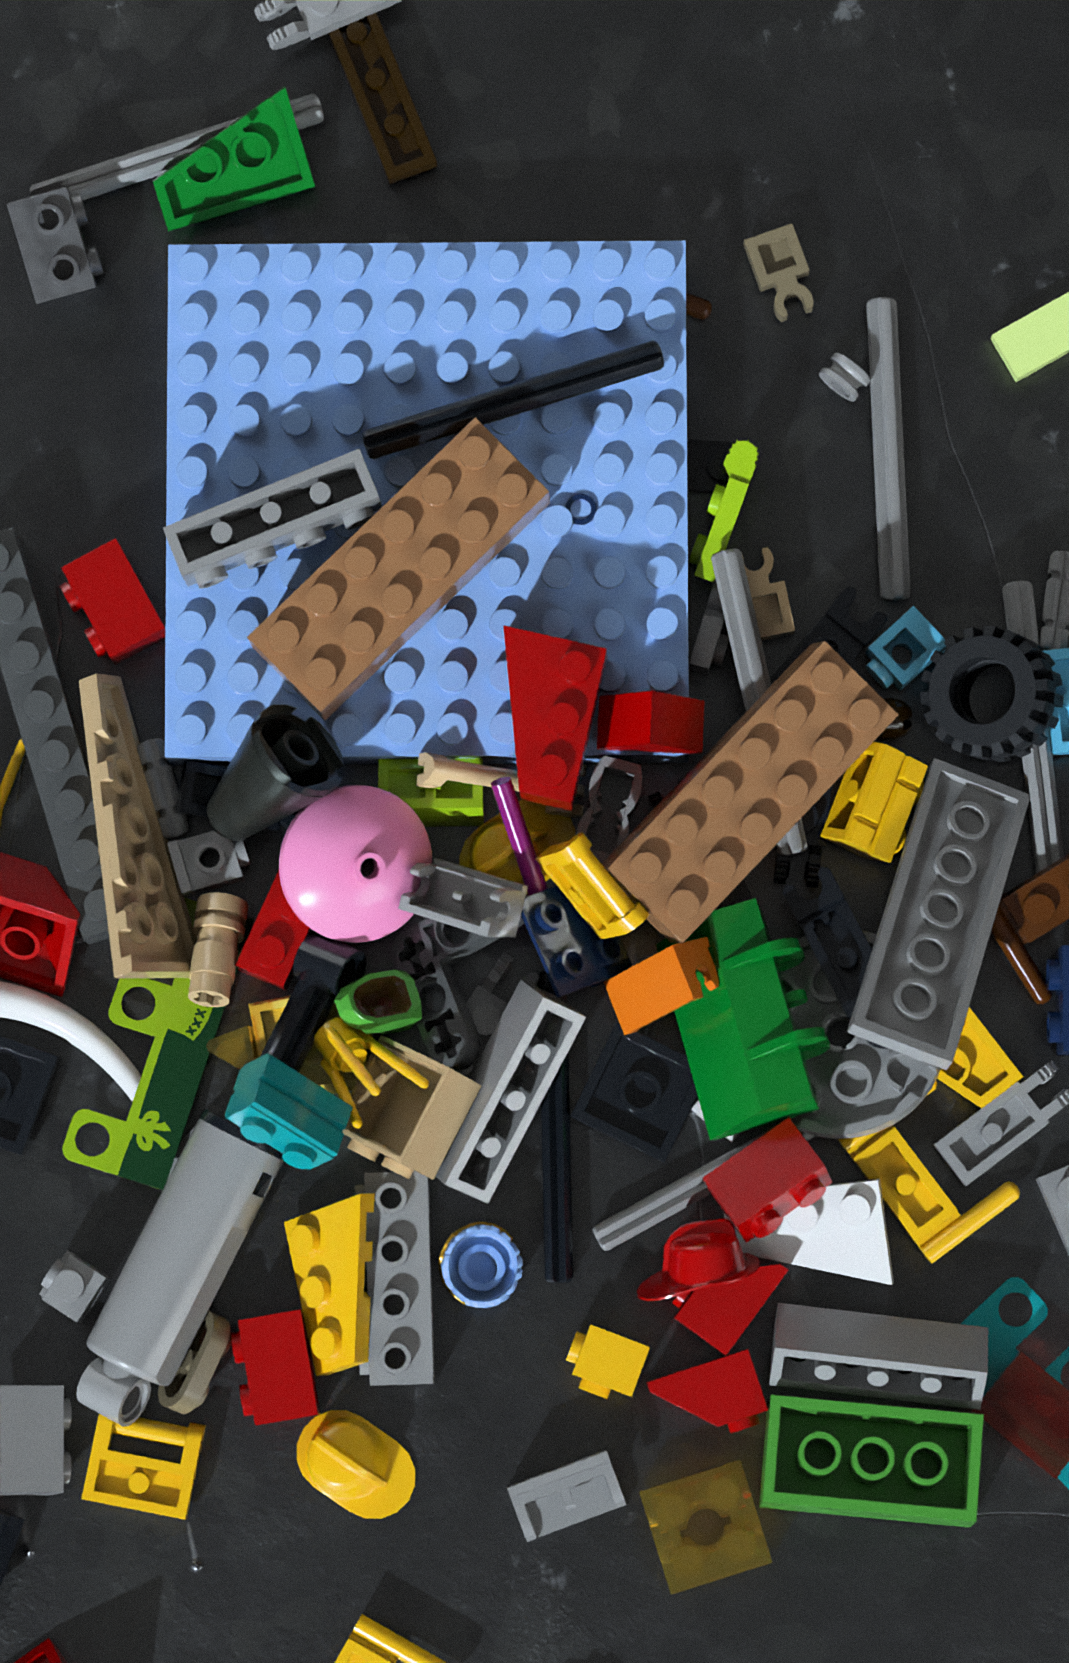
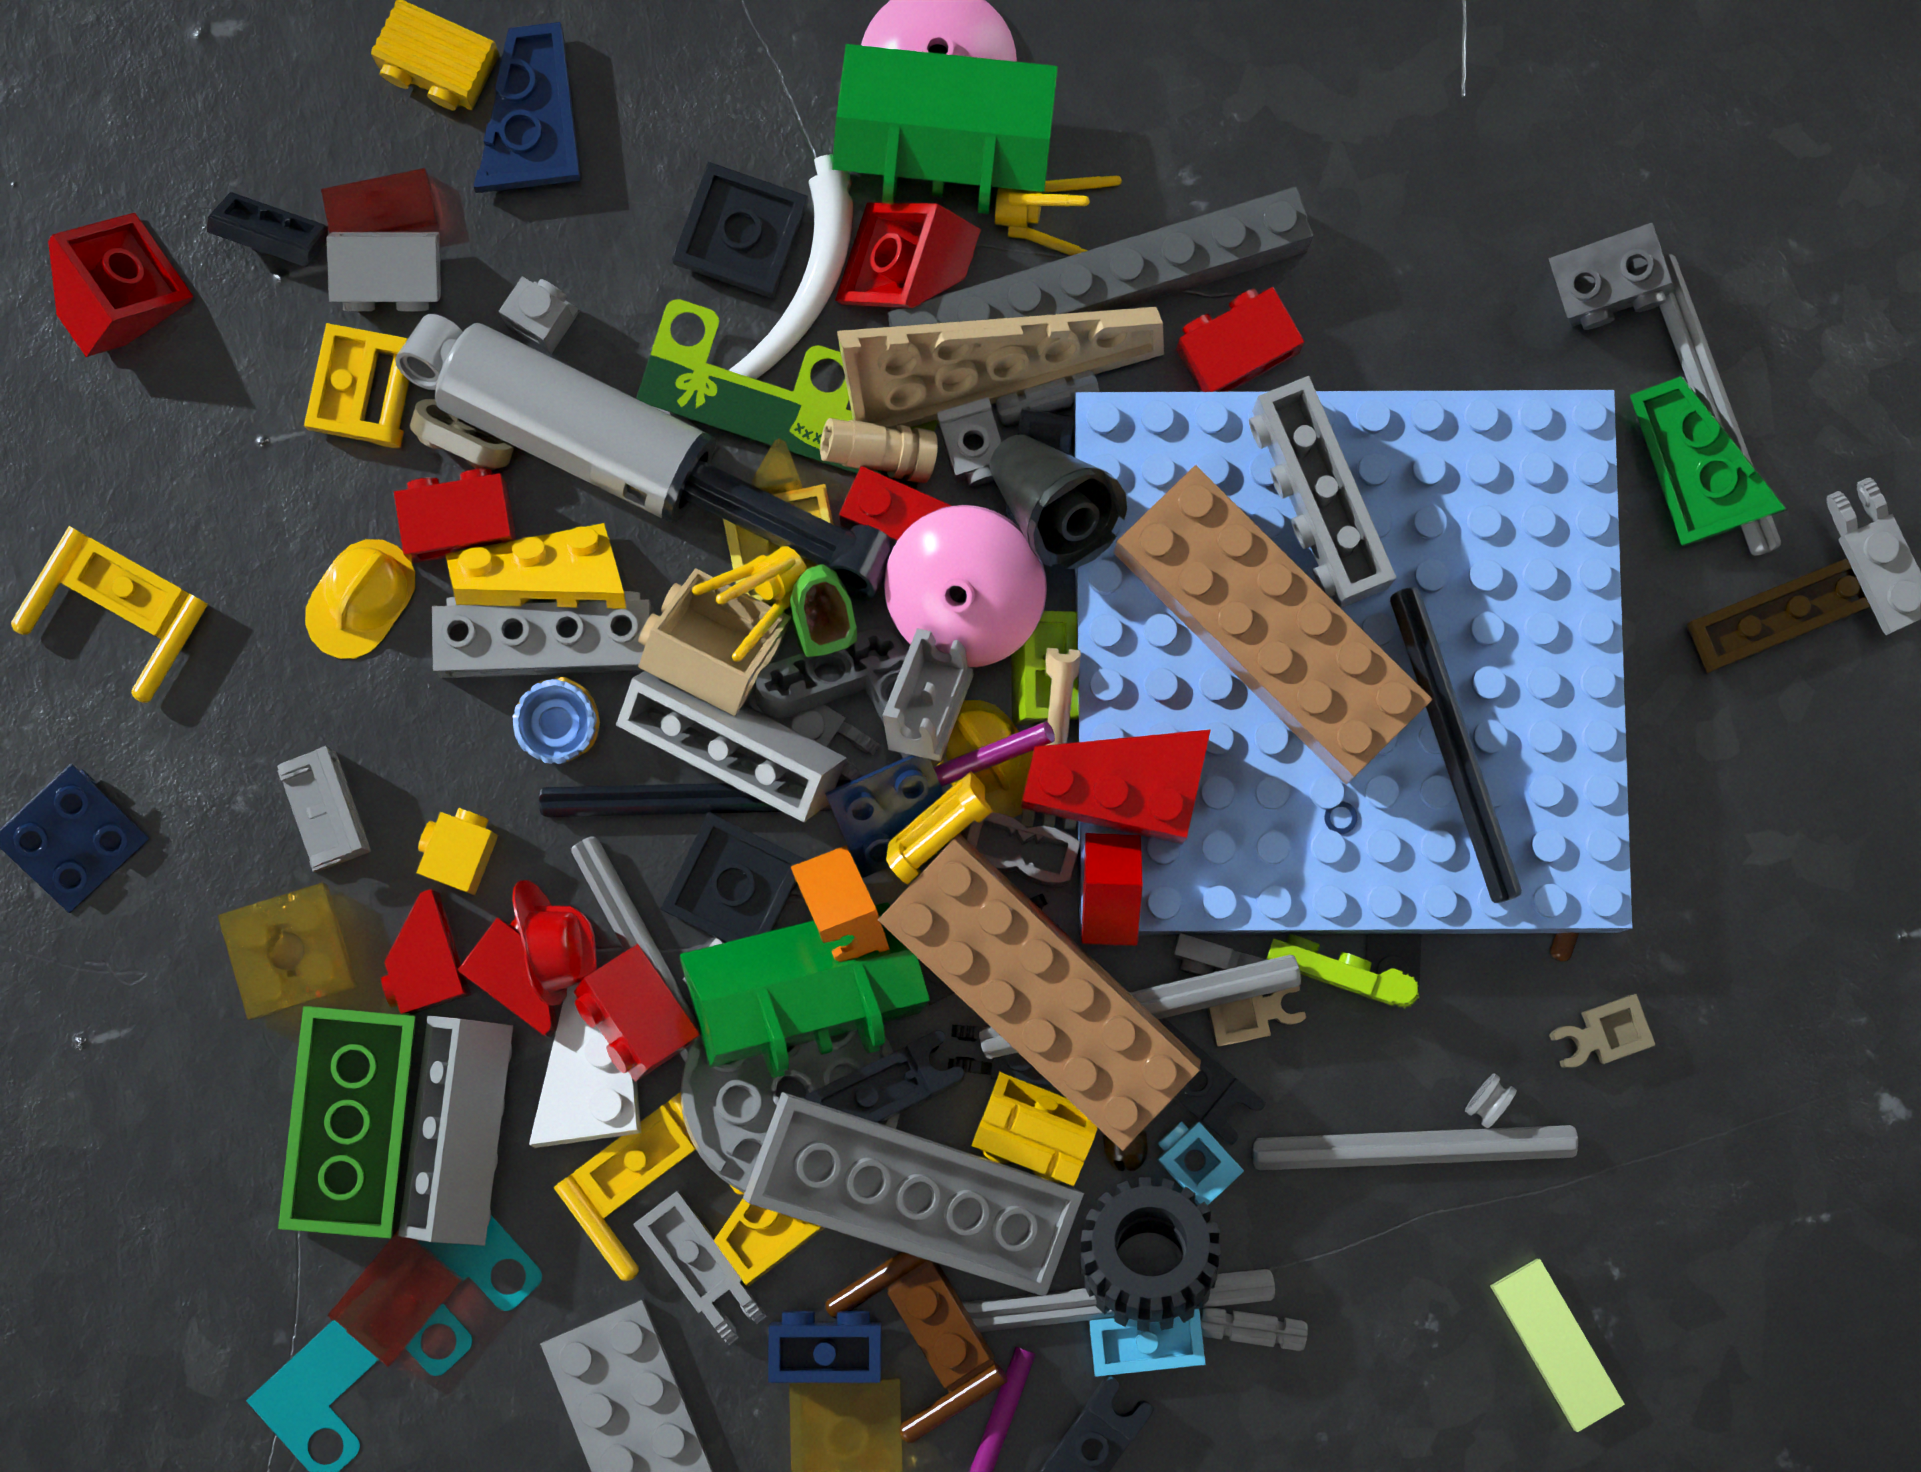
camera: 85 degrees right, 0 degrees up
teal brick [224,1053,353,1170] -> none

